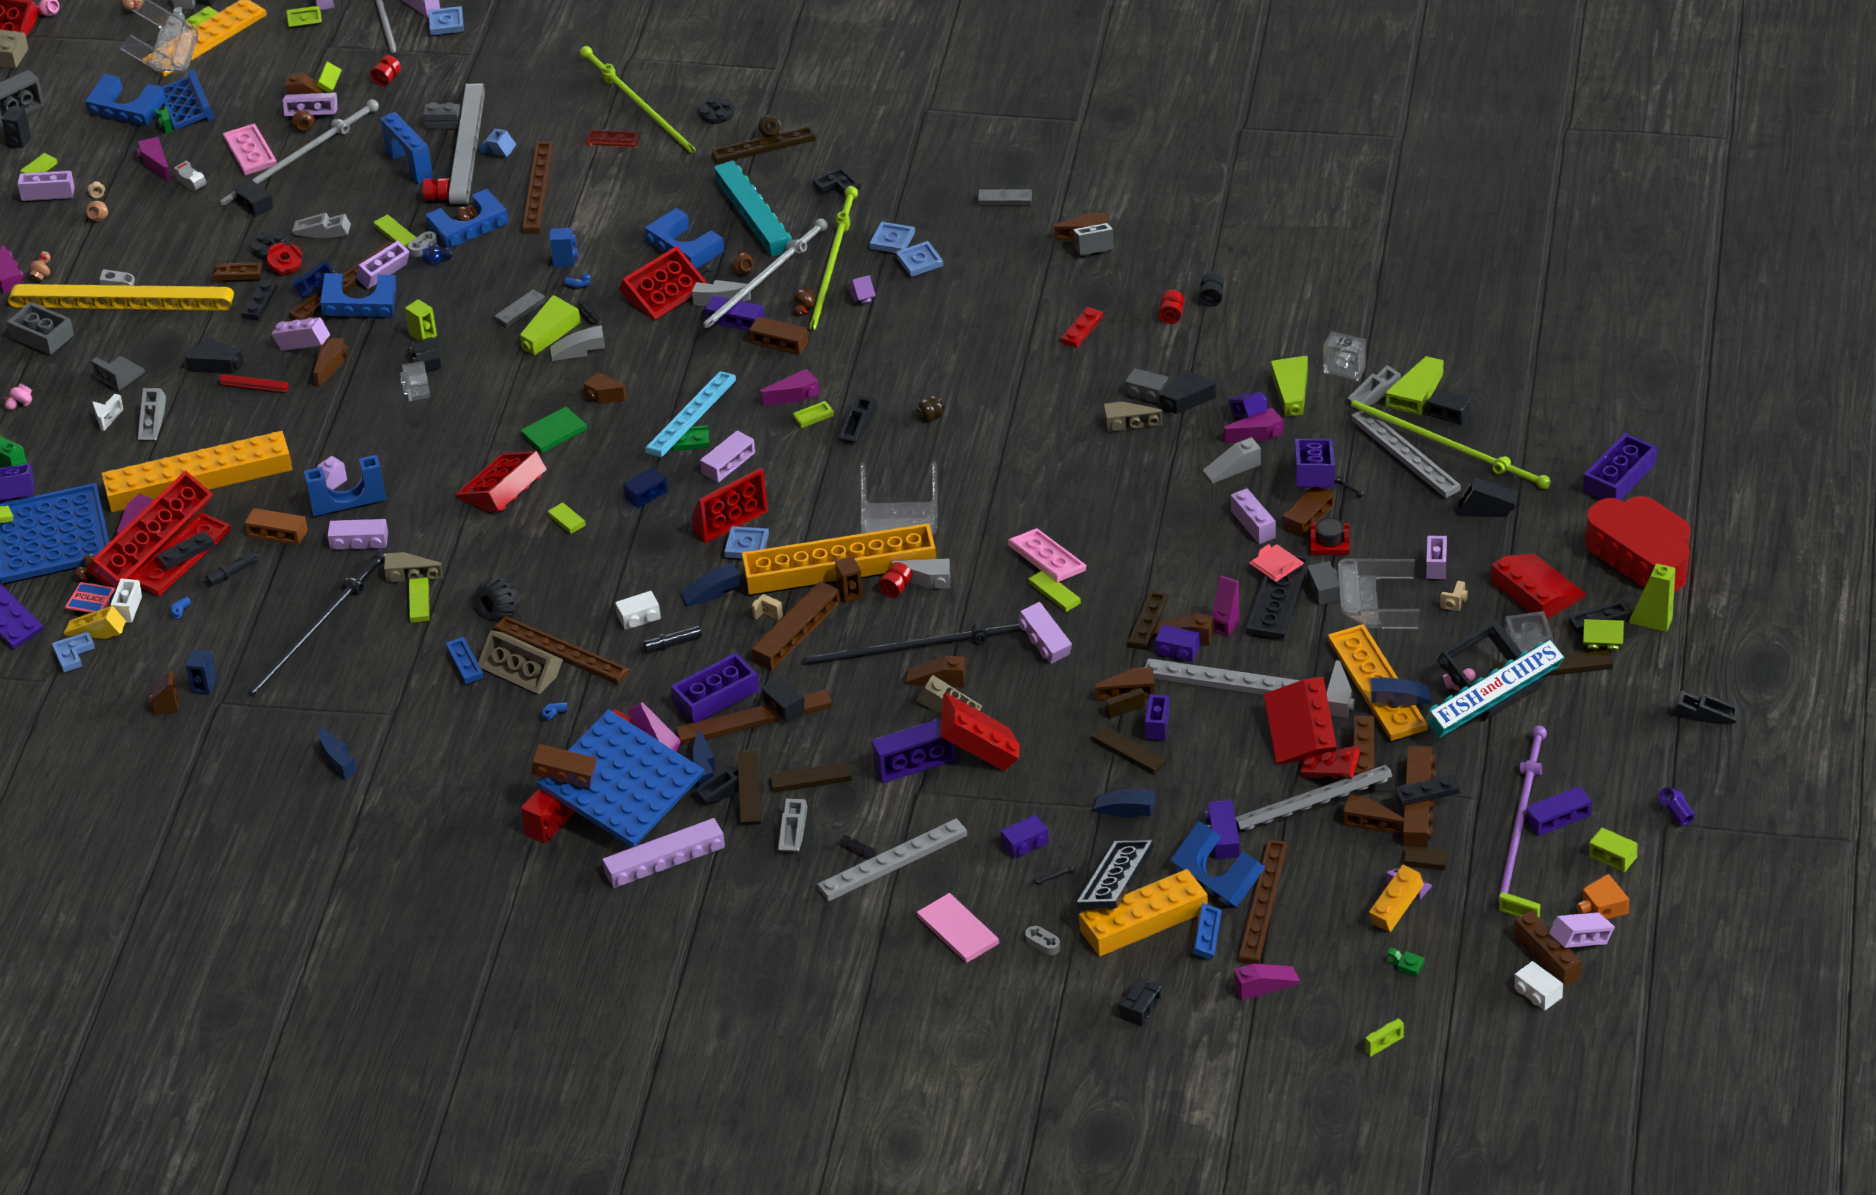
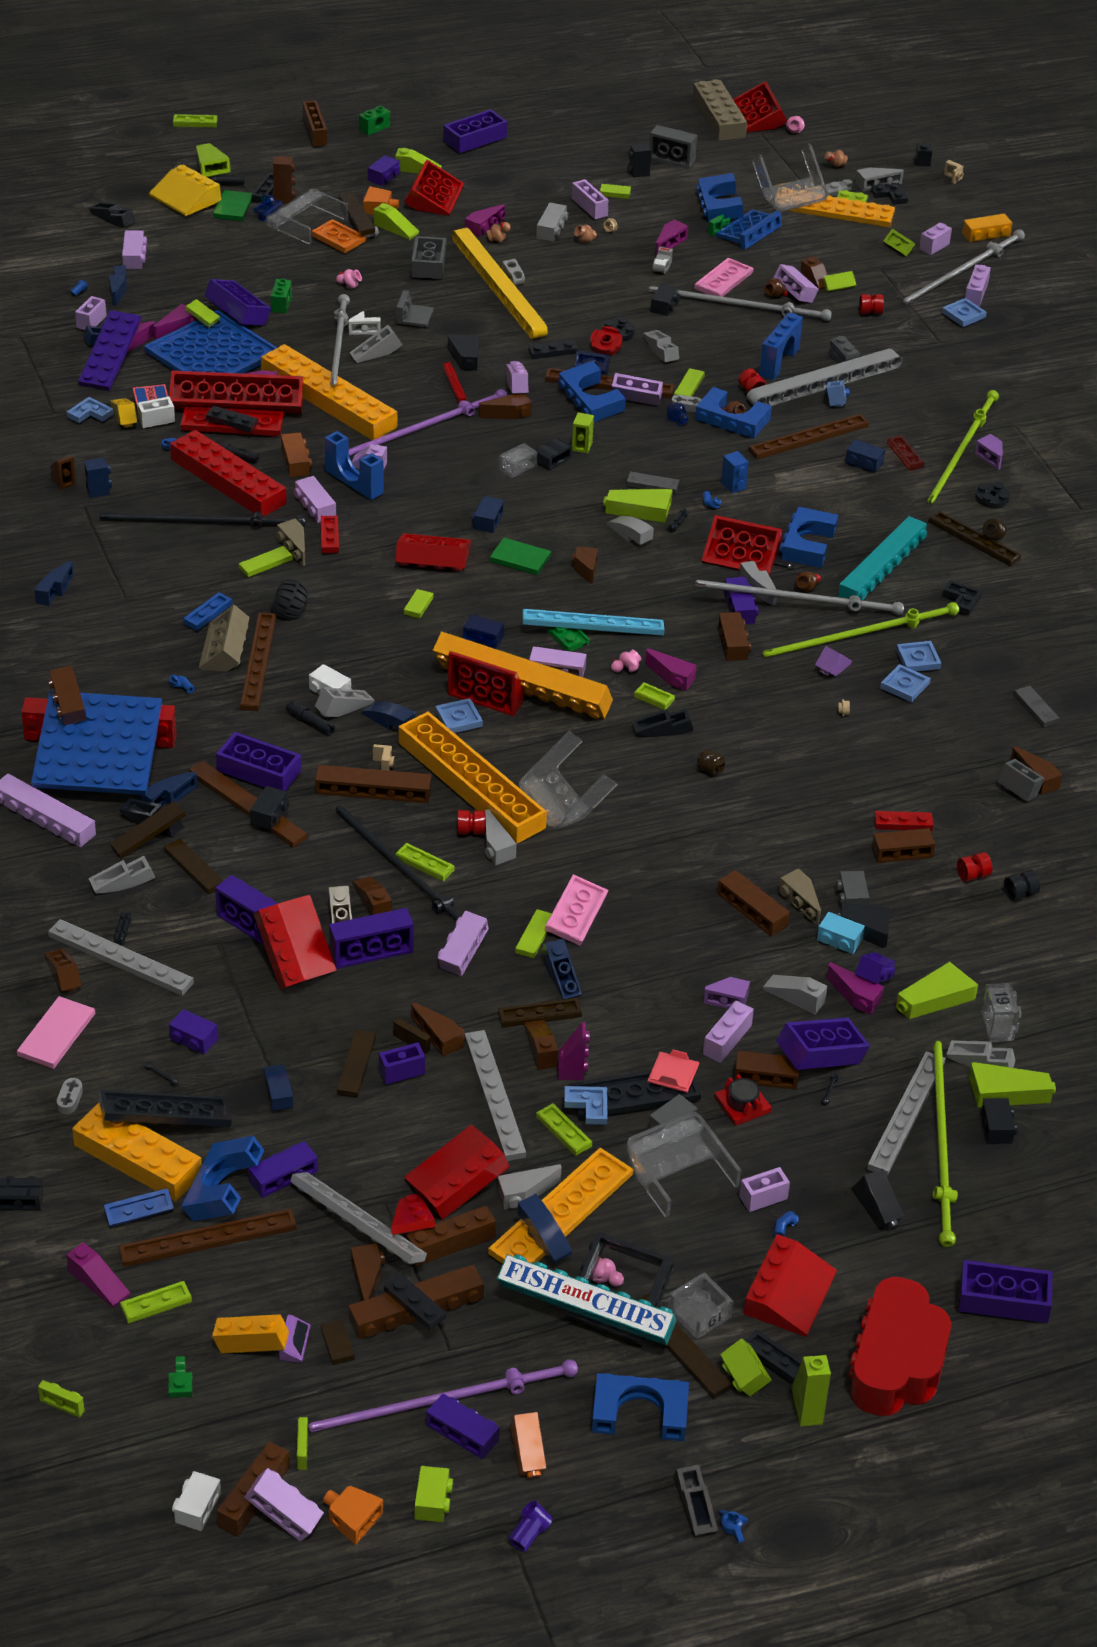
camera: 55 degrees right, 0 degrees up
reddish brown plate [212,263,263,283] -> none
magenta slope [628,702,681,751] -> none
reddish brown animal [794,287,817,316] -> none
reddish brown brick [835,556,863,603] -> none
dark purple brick [1155,625,1200,662] -> none
tan bracket [1440,581,1468,611] -> none
none -> reddish brown slope [44,948,82,992]
none -> lime tile [120,1281,192,1324]
none -> red brick [170,430,287,517]
none -> light grey slope [315,687,375,718]
none -> red plate [321,516,339,553]
none -> dark purple brick [329,908,414,969]
none -> light grey bar [330,294,350,386]
none -> medium lavender bar [349,389,507,456]
none -> lime tile [395,843,454,881]
none -> light orange brick [433,631,613,719]
none -> dark blue brick [472,496,504,533]
none -> orange slope [510,1412,546,1478]
none -> light grey brick [536,202,569,242]
none -> lime tile [536,1103,592,1156]
none -> dark blue slope [540,938,583,1000]
none -> medium blue plate [564,1086,607,1125]
none -> blue arch [592,1373,689,1441]
none -> bright pink animal [611,649,642,673]
none -> medium lavender slope [704,977,750,1009]
none -> reddish brown brick [717,870,790,937]
none -> blue piece [718,1509,748,1543]
none -> blue arm [774,1211,799,1237]
none -> medium azure brick [817,912,865,954]
none -> tan plate [839,699,850,717]
none -> dark blue brick [845,439,885,473]
none -> reddish brown brick [872,828,935,863]
none -> medium lavender slope [975,434,1003,470]

